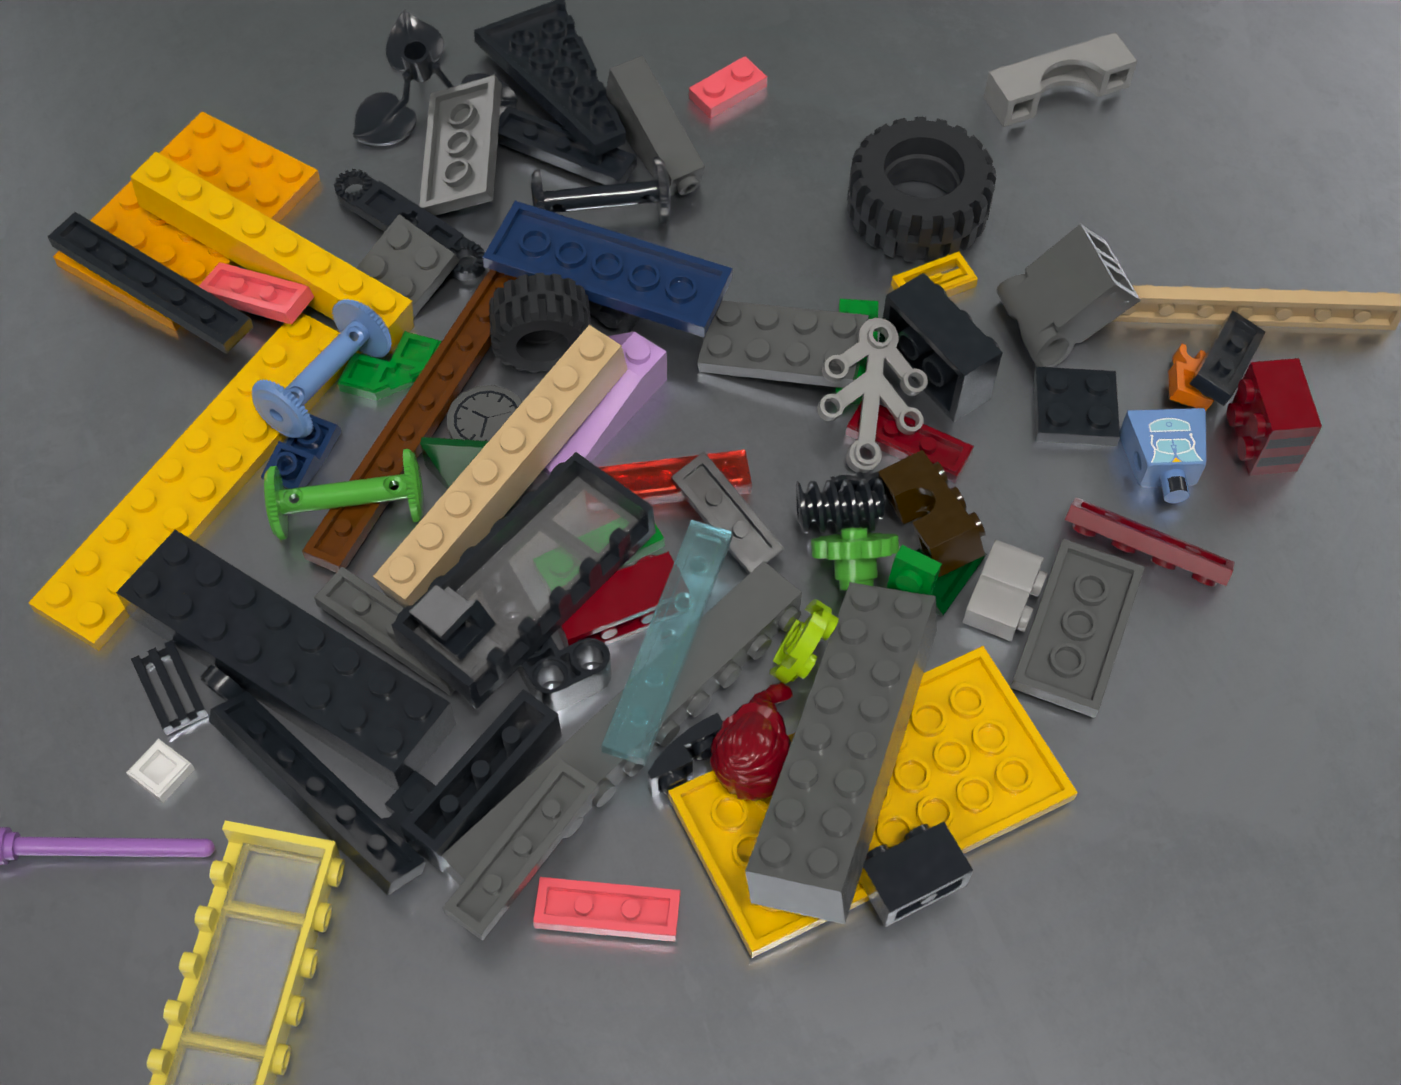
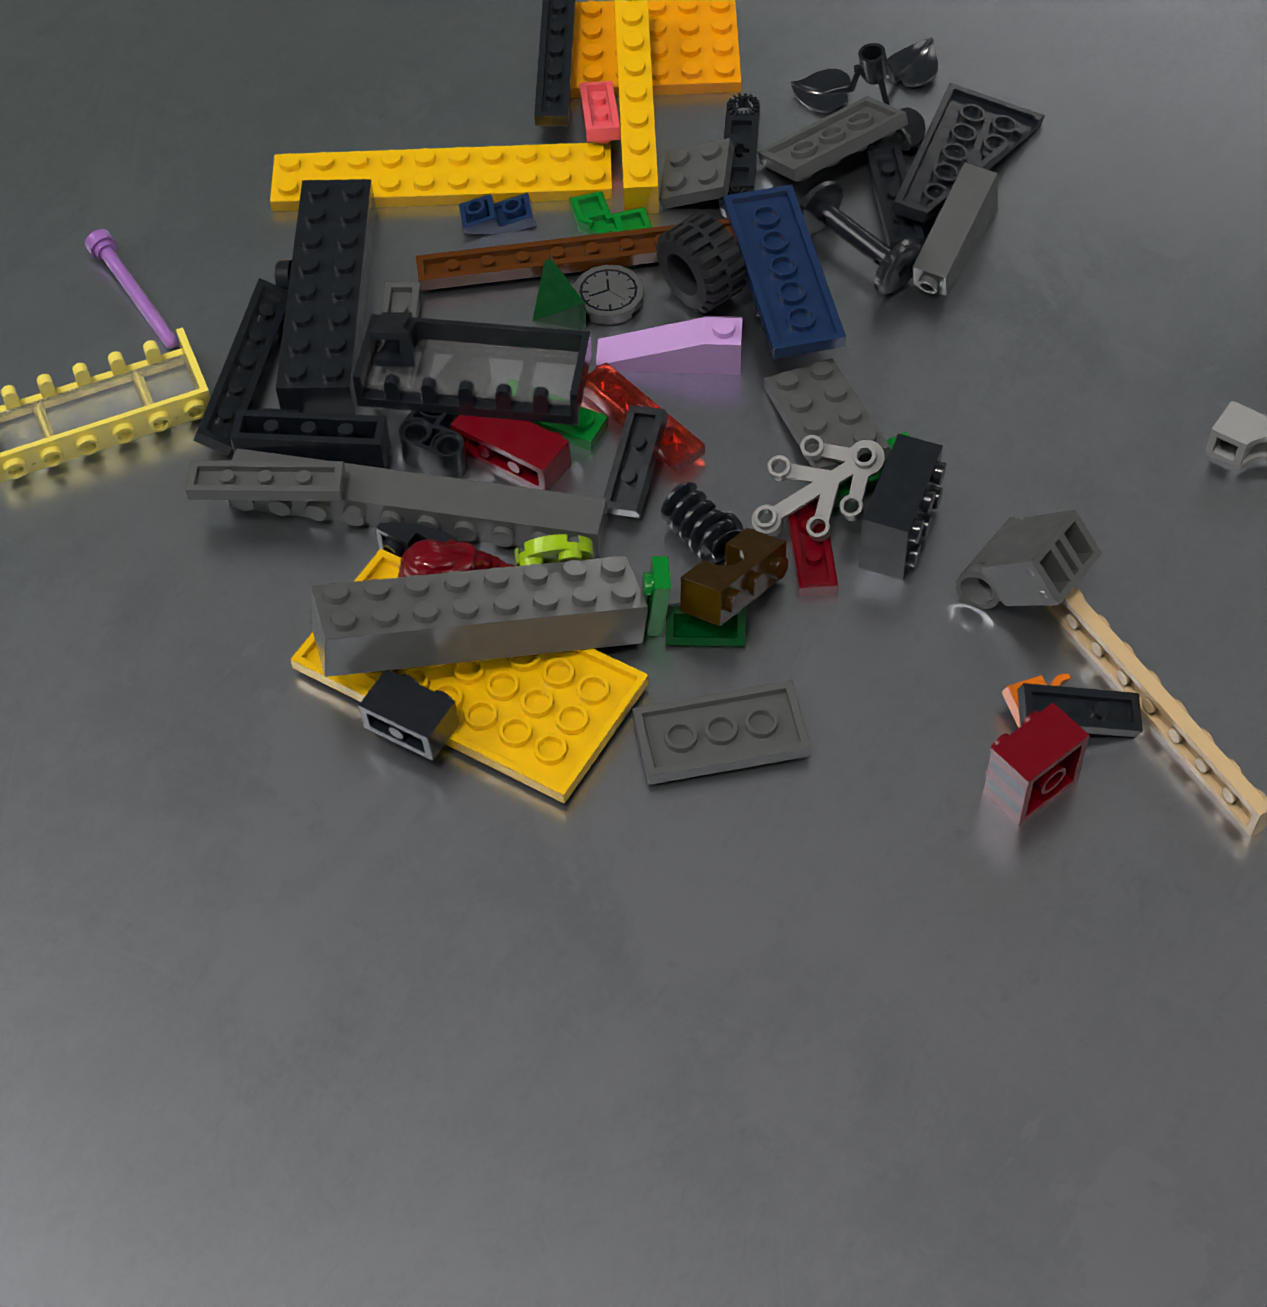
camera: 60 degrees right, 5 degrees down
white tile [126,739,195,803] -> none
black tile [131,640,208,736] -> none
medium blue hose [251,299,392,438] -> none
bright green hose [264,449,424,540] -> none
tan brick [373,325,628,608] -> none
coral plate [533,877,680,942] -> none
clear light blue tile [602,520,732,766] -> none
coral plate [689,56,767,119] -> none
bright green plant [811,528,899,591] -> none
black tyre [847,117,996,262] -> none
yellow tile [891,251,978,298] -> none
light grey brick [963,539,1047,641] -> none
black plate [1033,367,1120,446] -> none
dark red plate [1065,497,1235,587] -> none
medium blue torso [1120,408,1206,503] -> none

